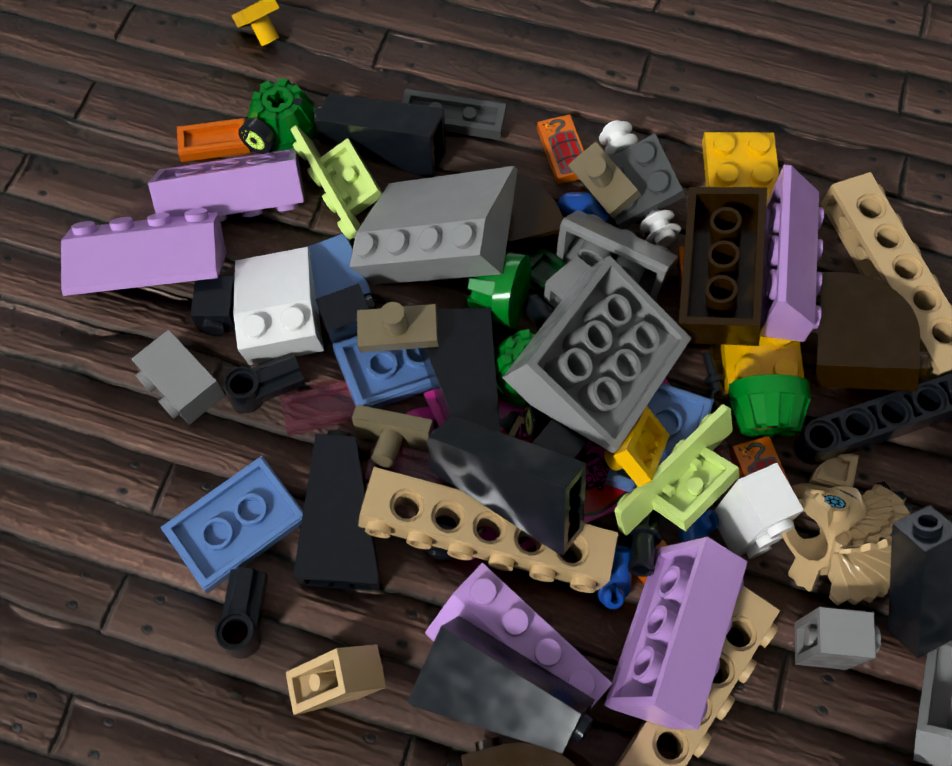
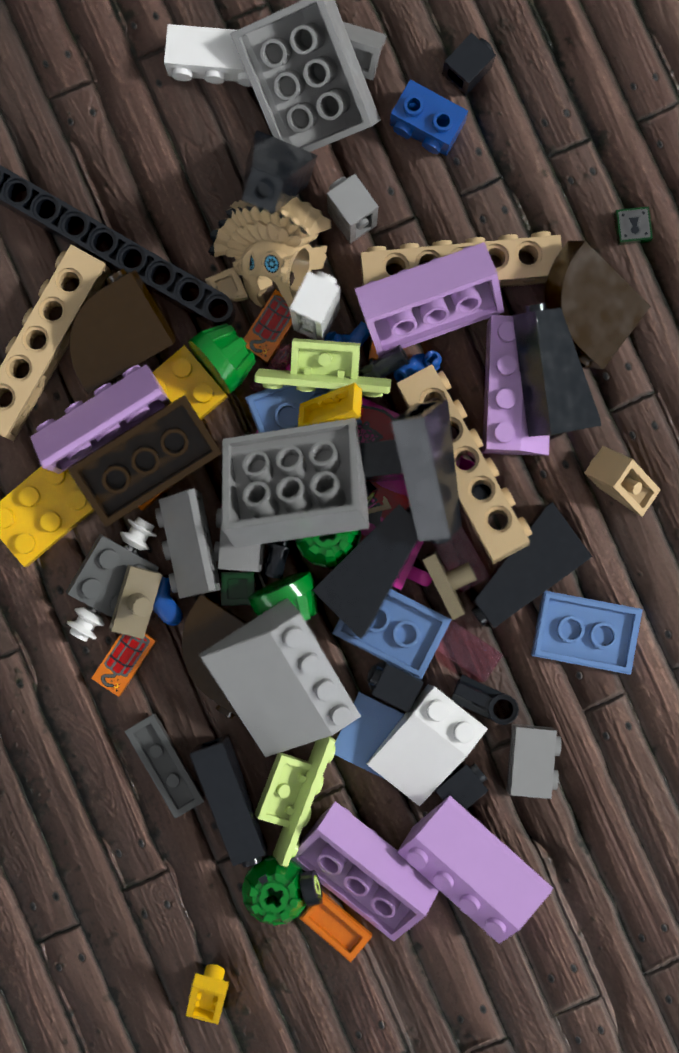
camera: 130 degrees left, 20 degrees up
black piece [215,568,268,659] -> none
dark tan tile [357,302,439,353] -> none
black hand [702,352,729,410] -> none

